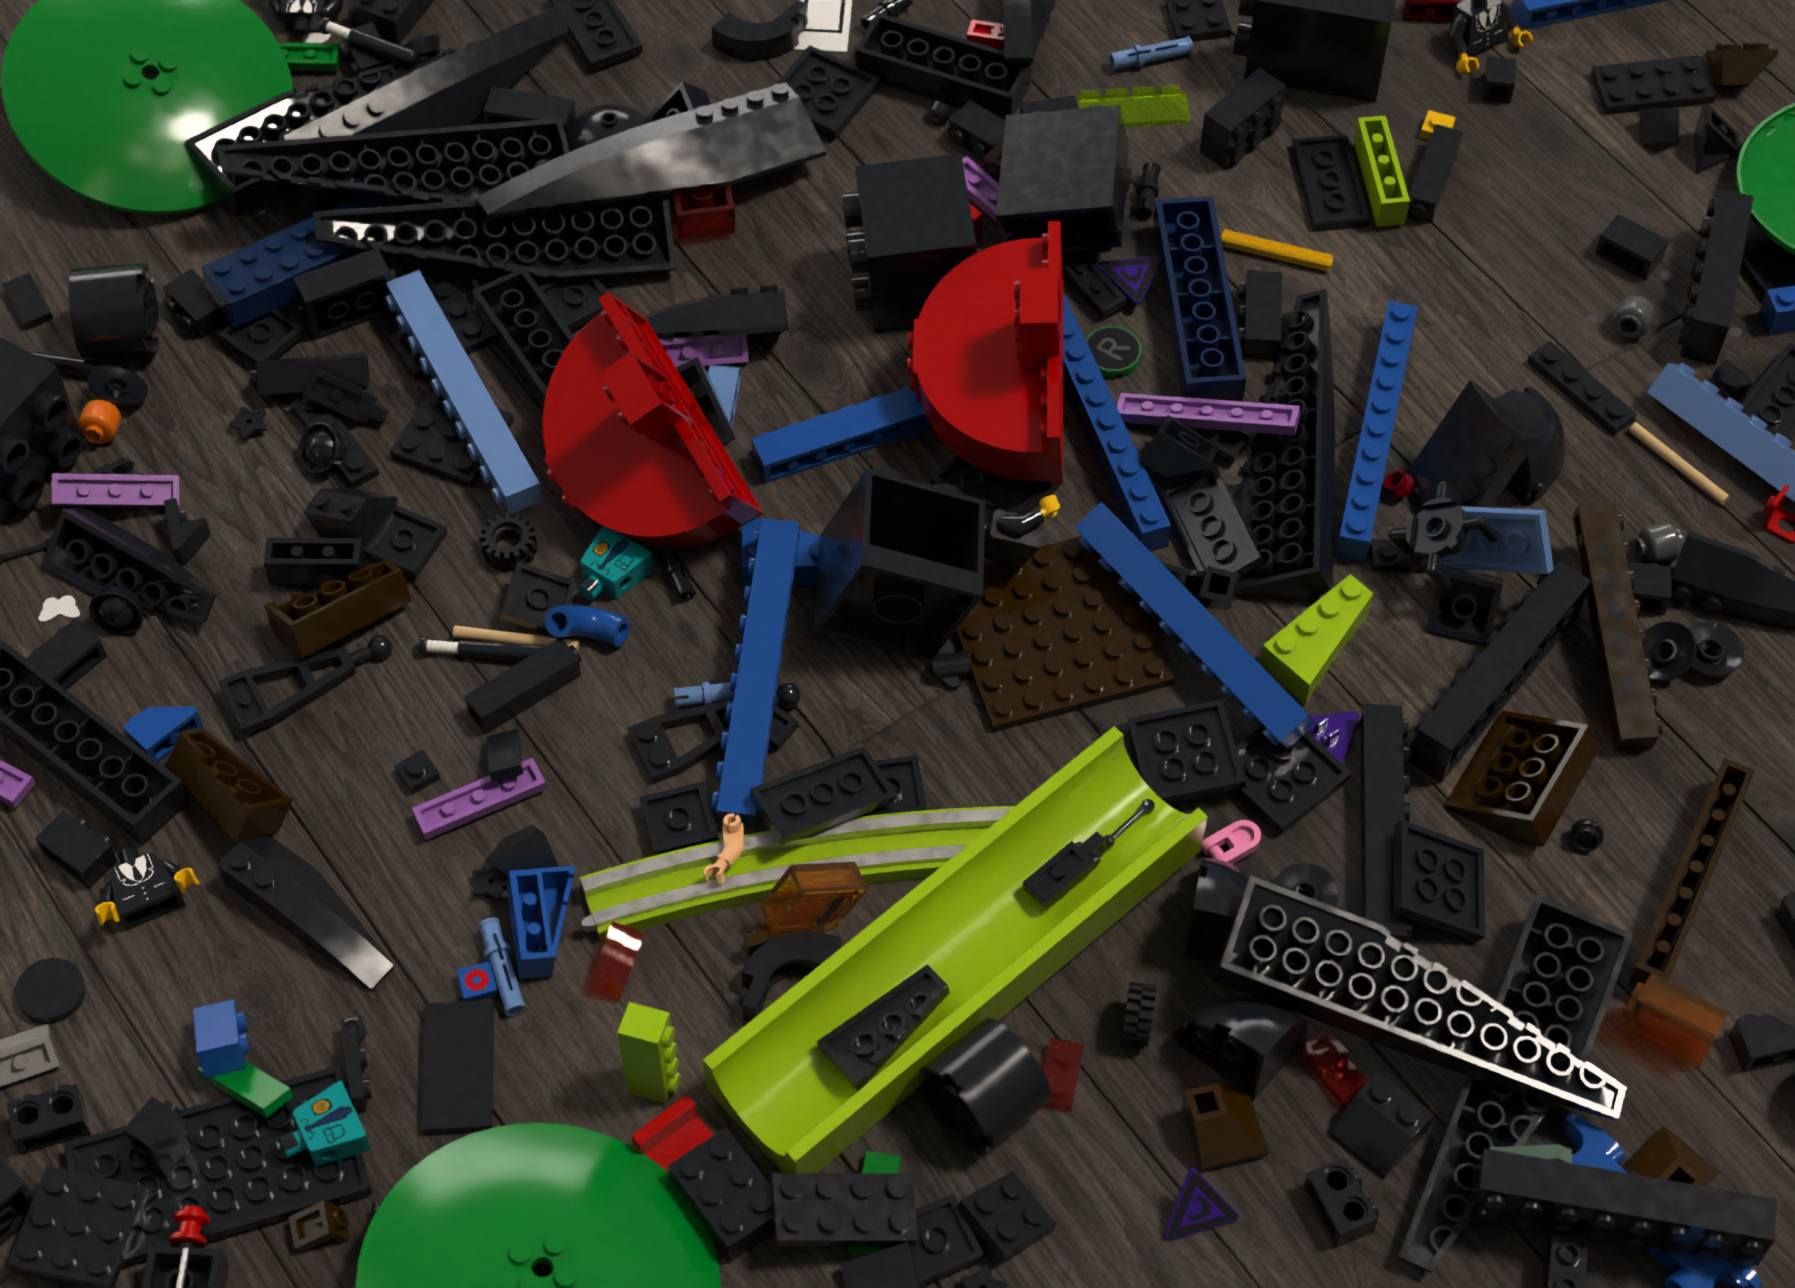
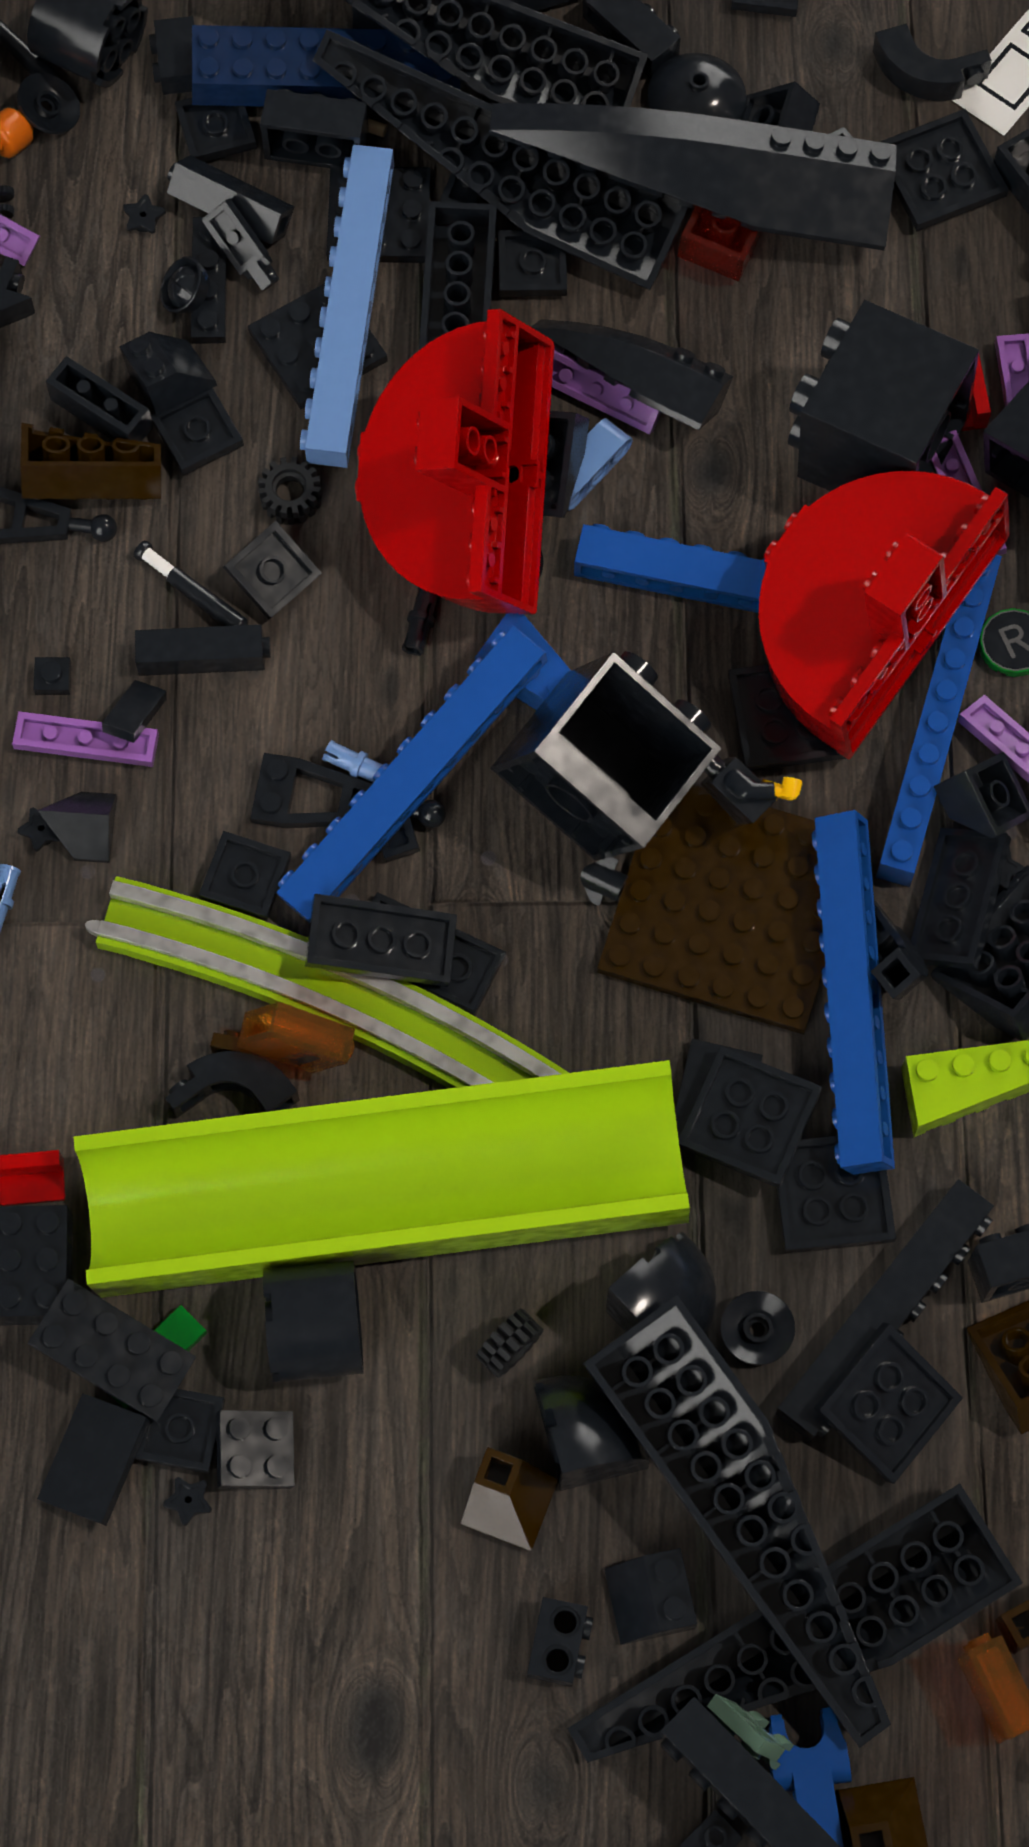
camera: 35 degrees right, 15 degrees up
tan bar [453,625,580,651] -> none
blue wedge [507,866,576,979] -> none
blue cylinder [545,605,631,647] -> none
teal torso [579,526,653,600] -> none
clear red slope [587,921,644,1002] -> none
lime brick [617,1002,681,1104] -> none
light nougat arm [703,813,744,884] -> none
black wing [817,964,950,1091] -> none
black hinge [1022,831,1108,909] -> none
clear red plate [1043,1038,1084,1112] -> none
hinge [1104,799,1155,848] -> none
black piece [1164,1168,1239,1240] -> none
bright pink plate [1201,820,1261,865] -> none
clear red slope [1300,1029,1368,1107] -> none
dark purple piece [1307,711,1359,763] -> none

